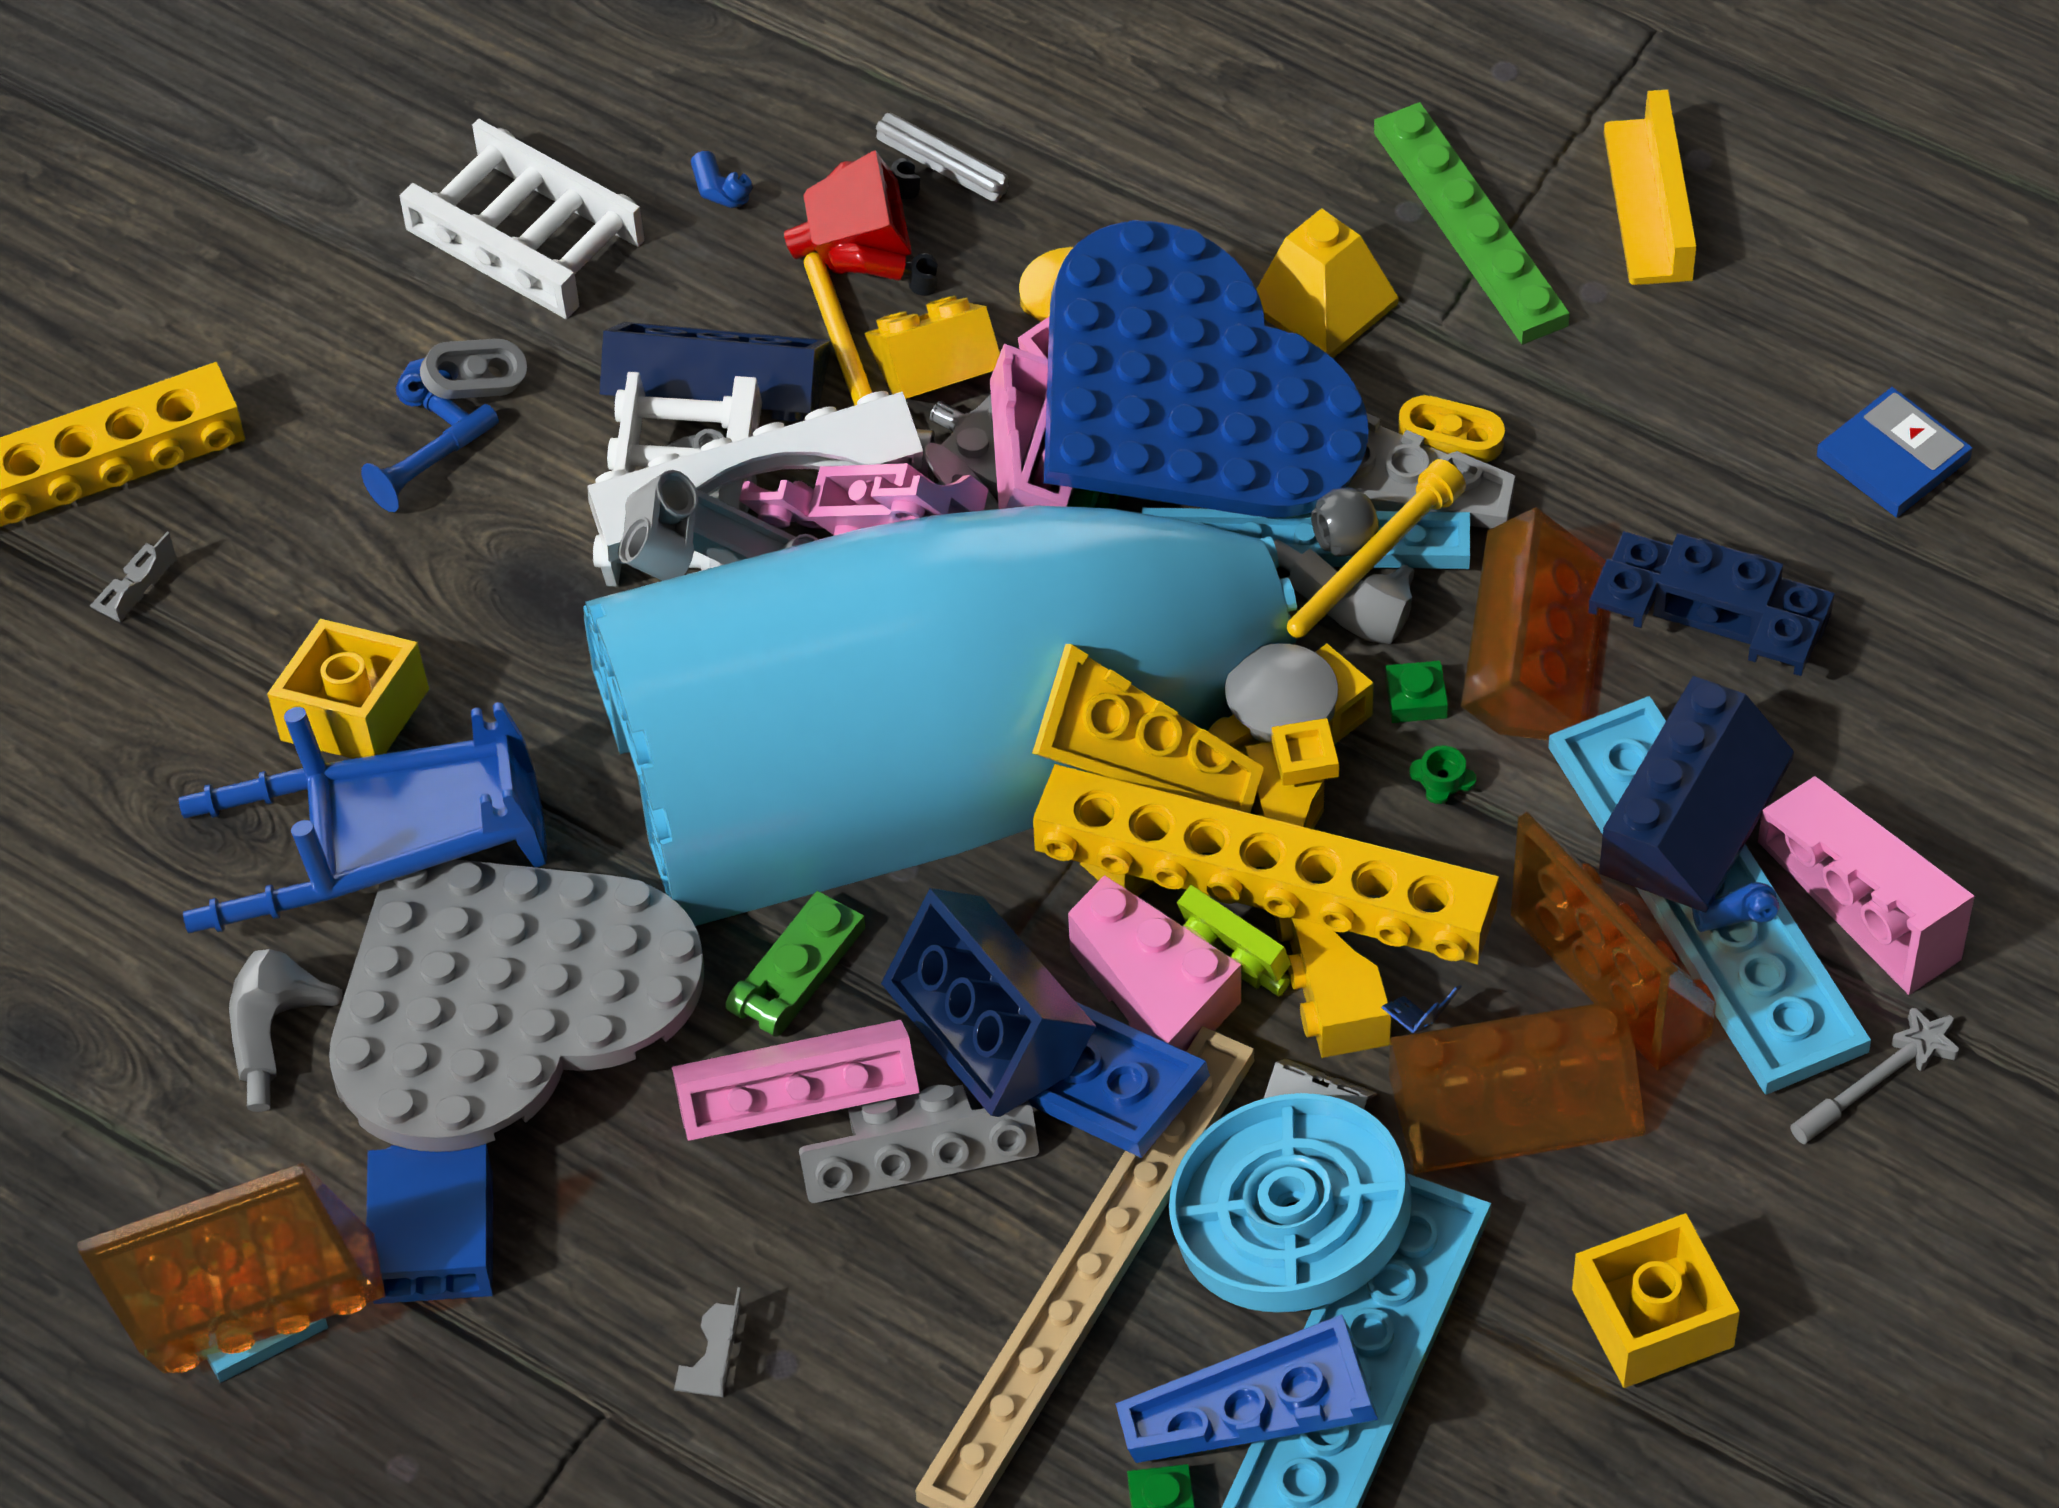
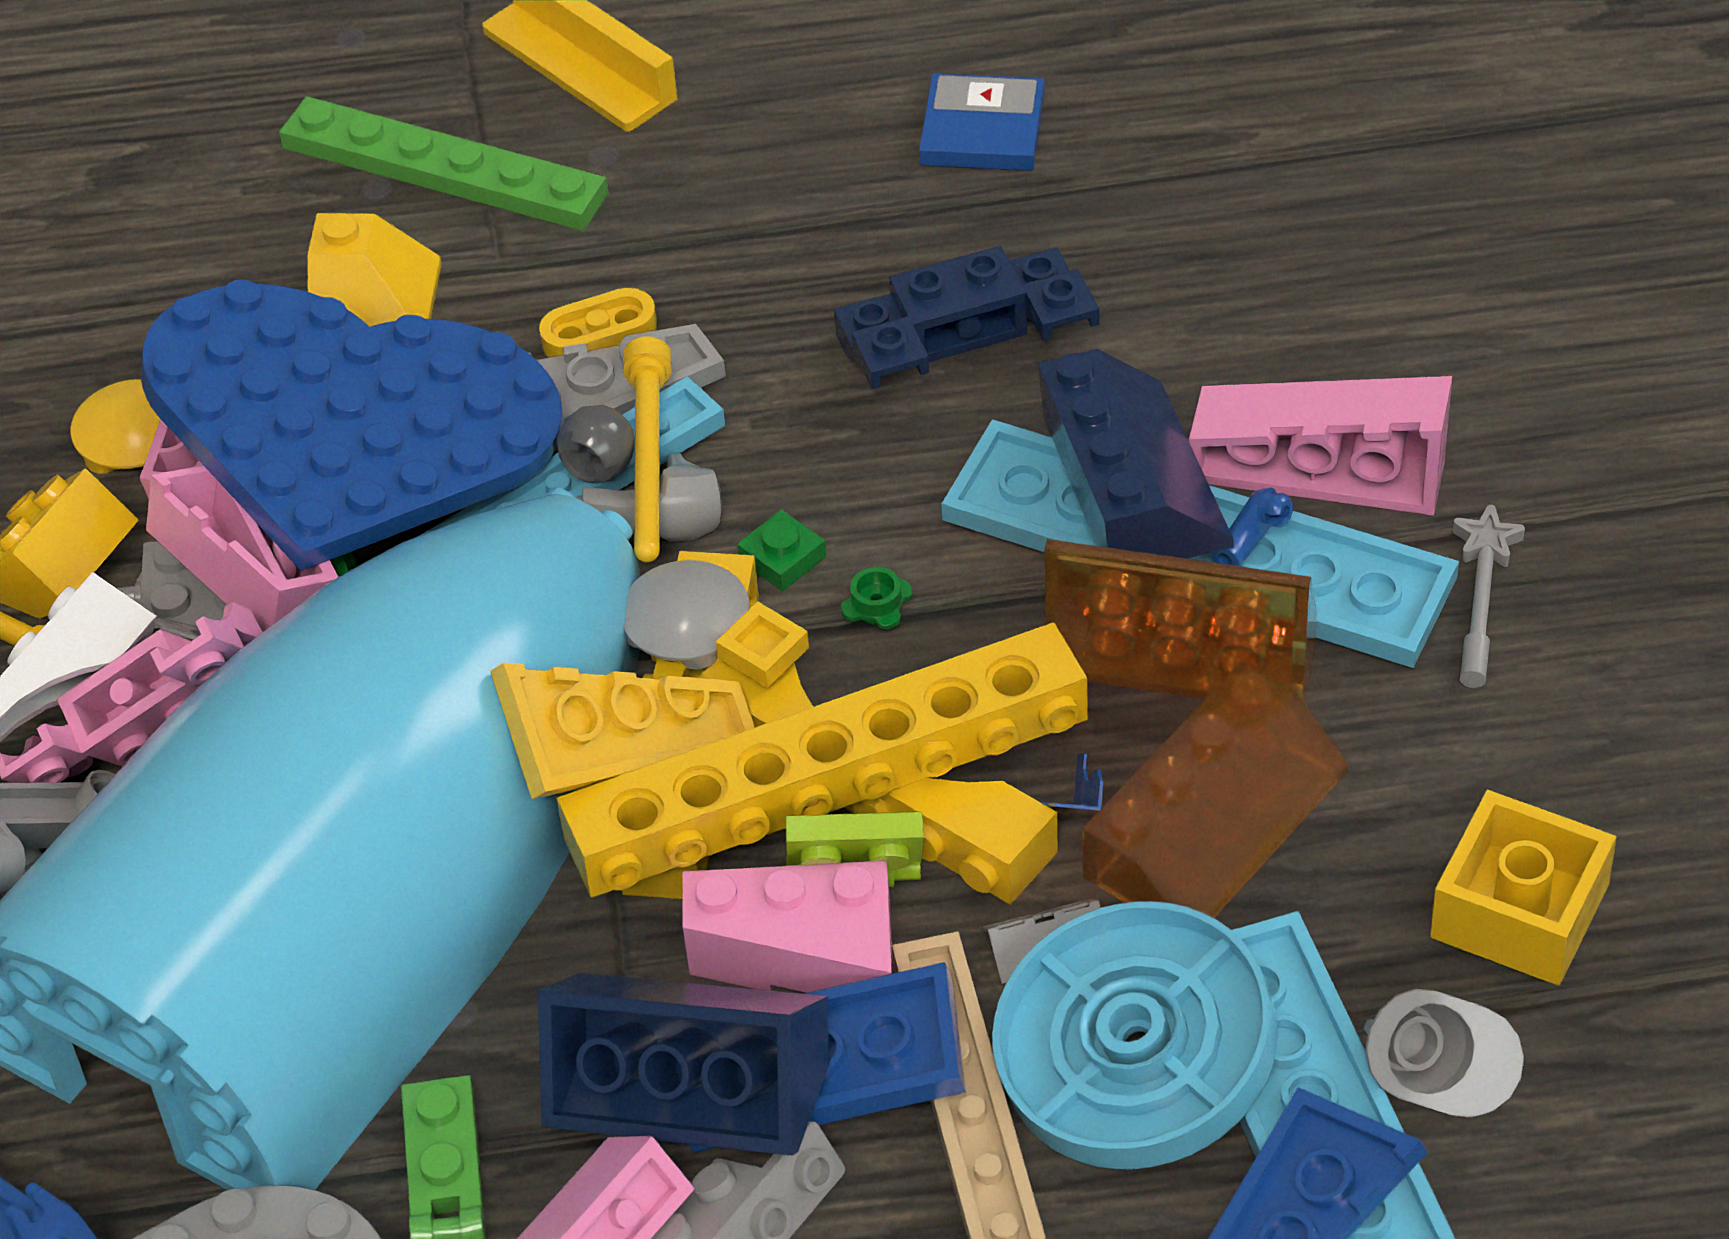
camera: 40 degrees left, 5 degrees down
clear orange slope [1461,507,1606,740] -> none
none -> light grey piece [1364,989,1524,1117]

